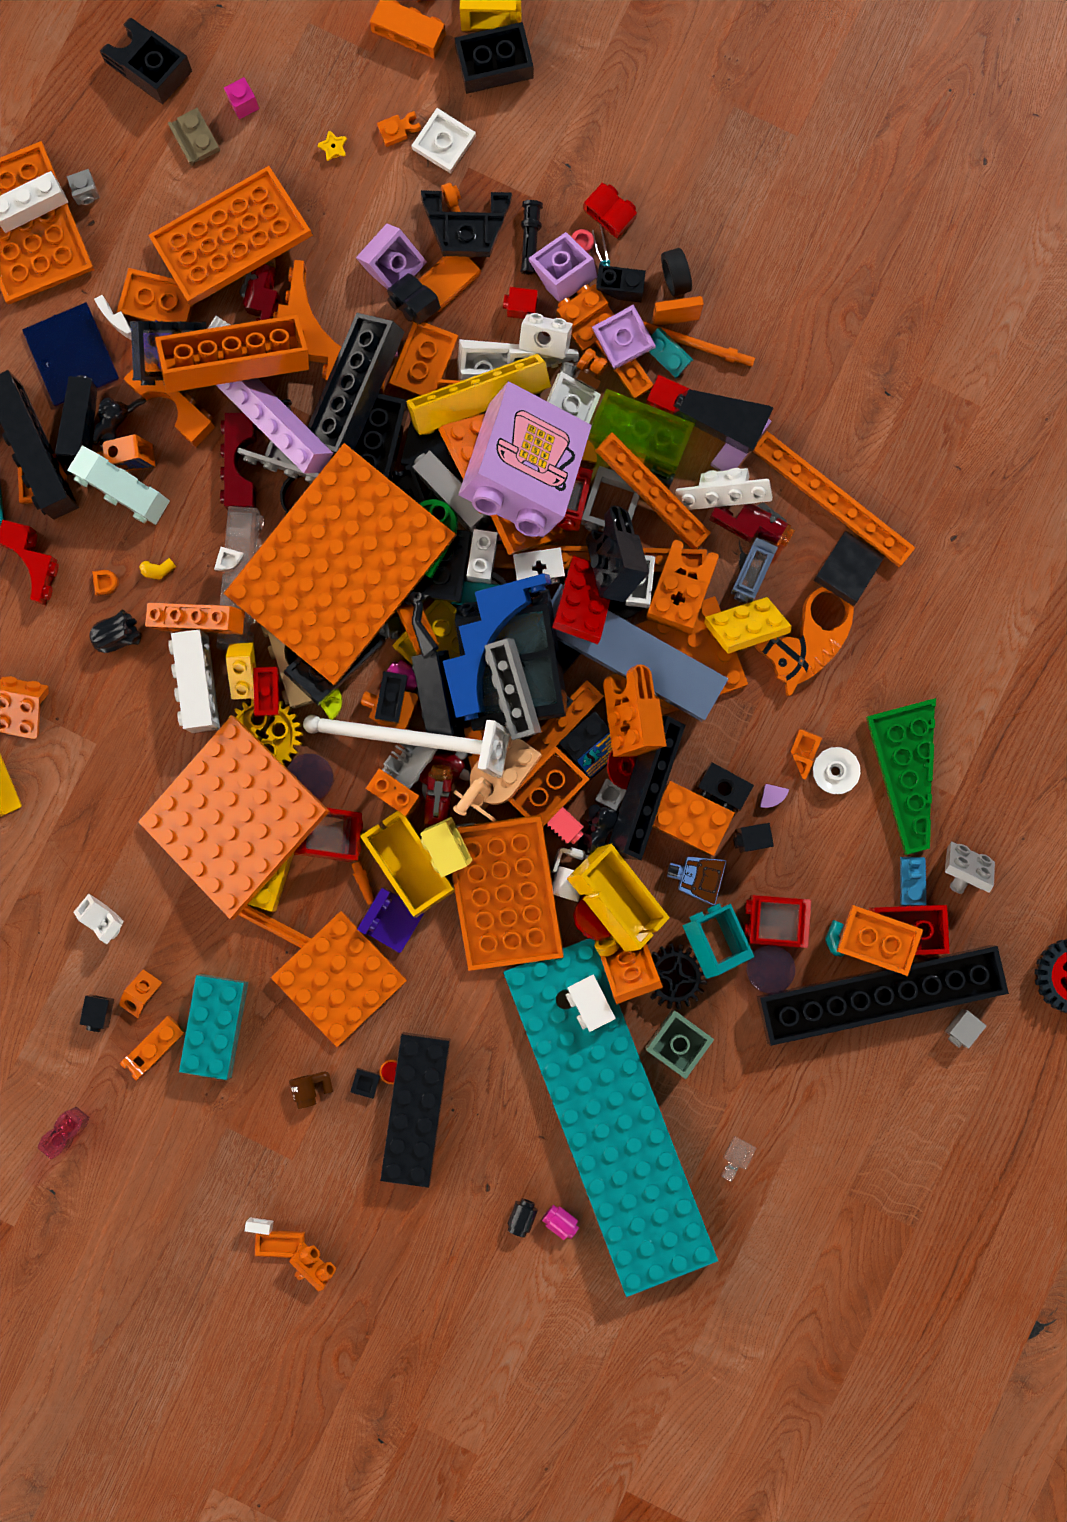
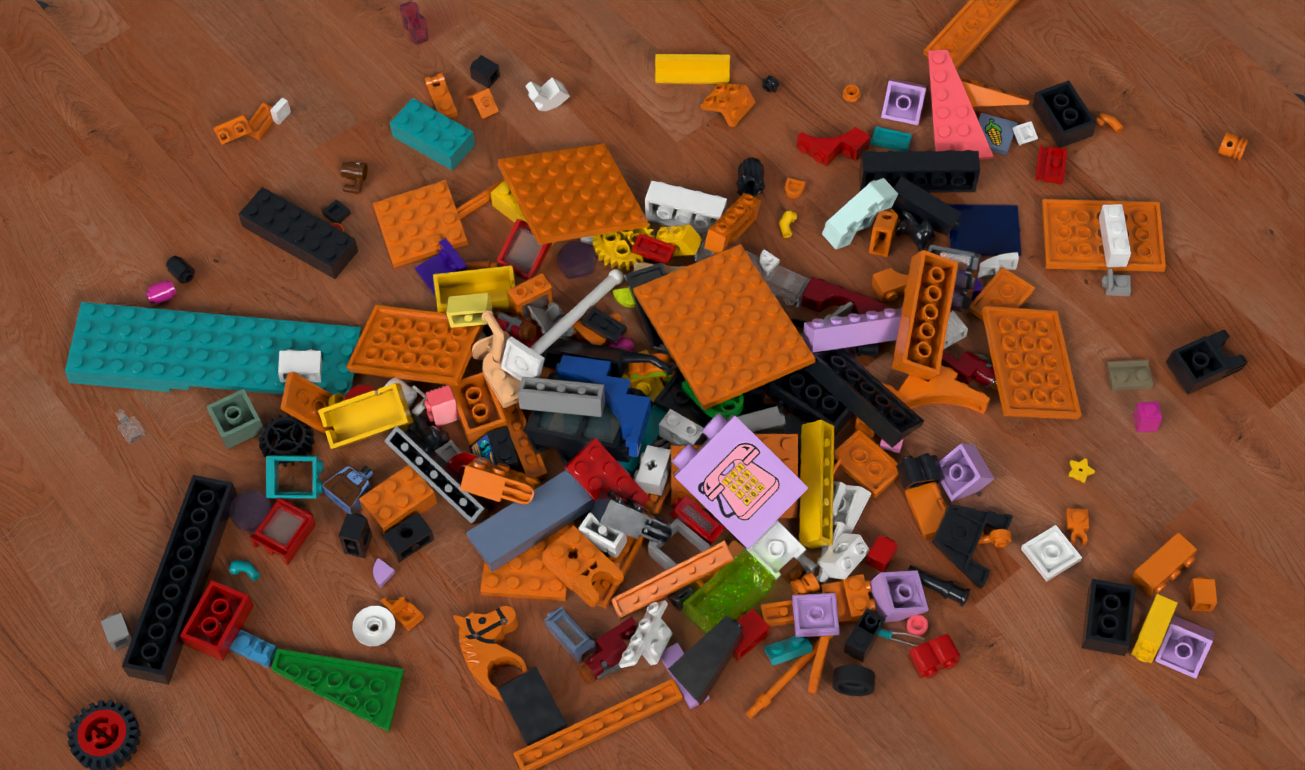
camera: 115 degrees right, 25 degrees down
yellow plate [704,597,791,654] -> none
orange plate [837,905,923,976] -> none
light grey plate [945,841,995,894] -> none

